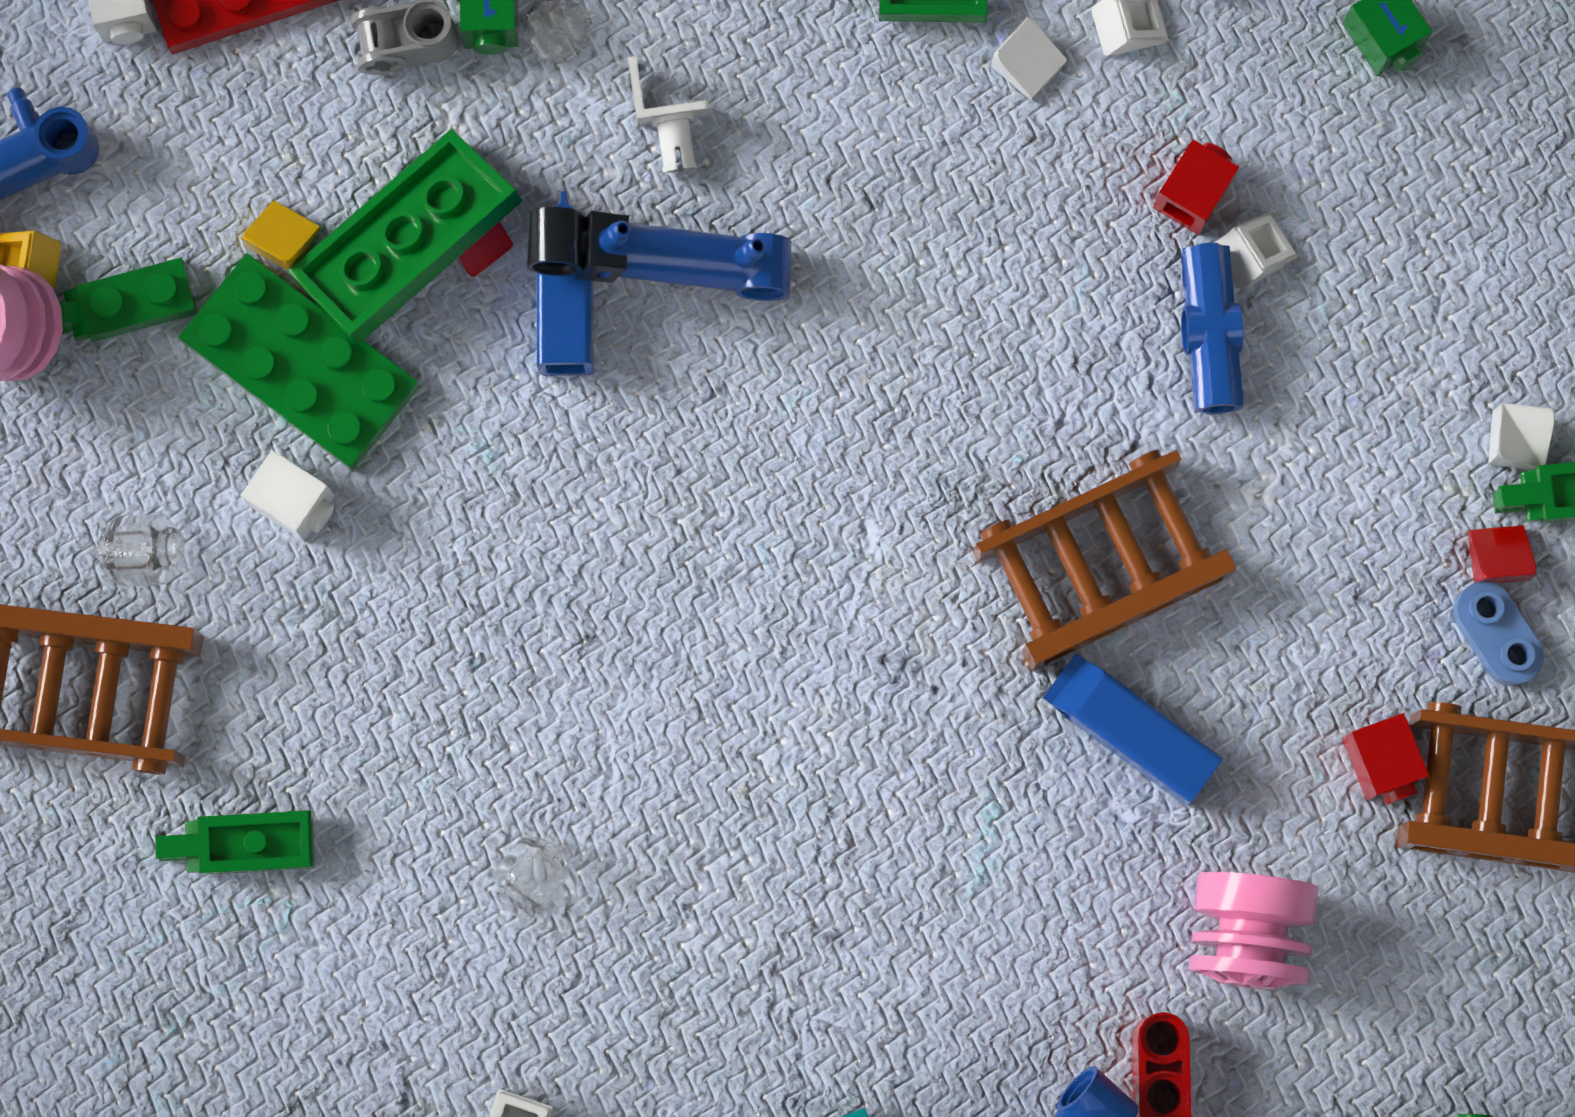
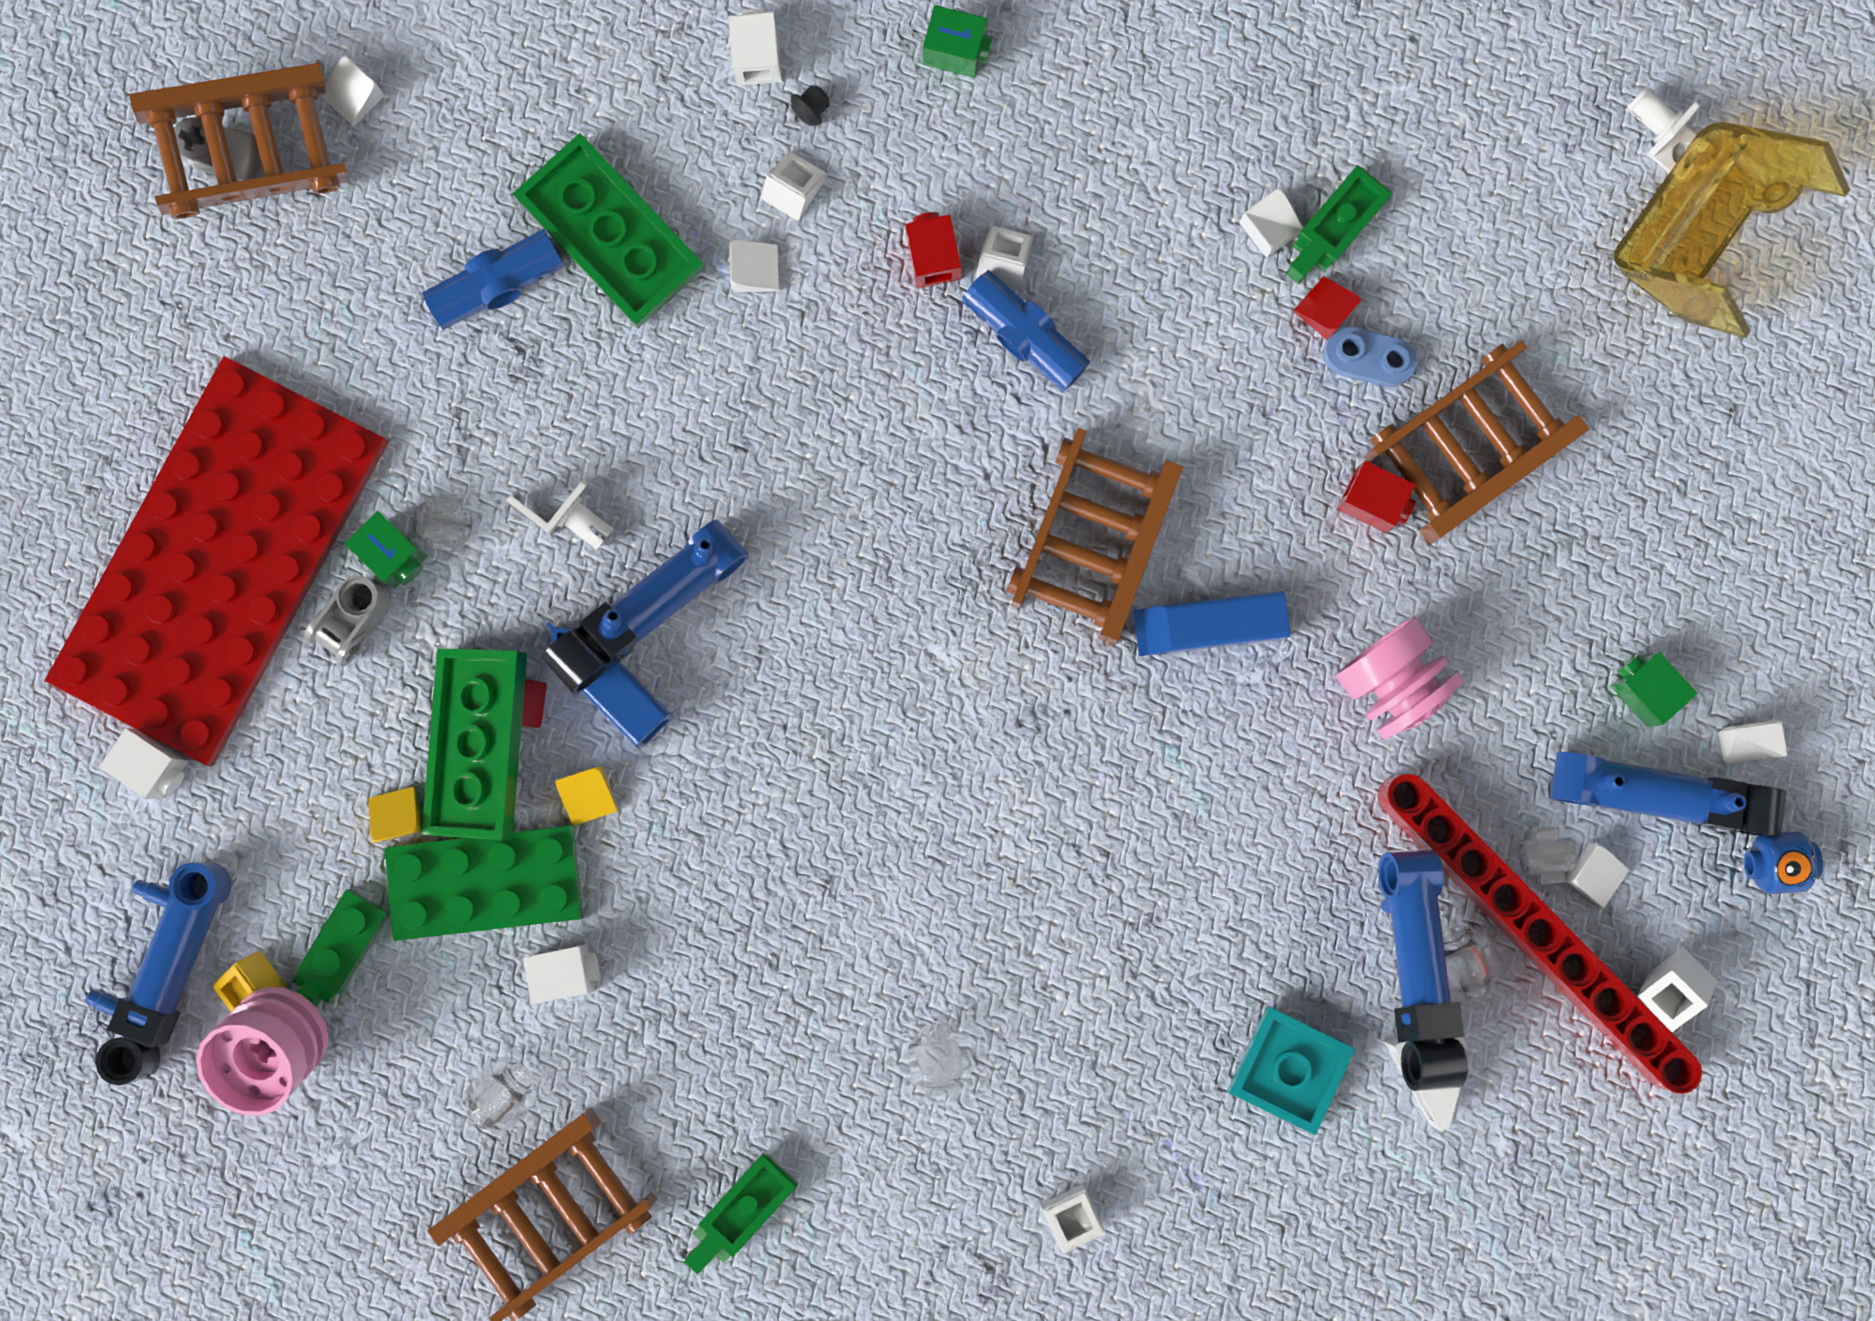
camera: 40 degrees left, 5 degrees up
none -> yellow slope [555,766,618,826]

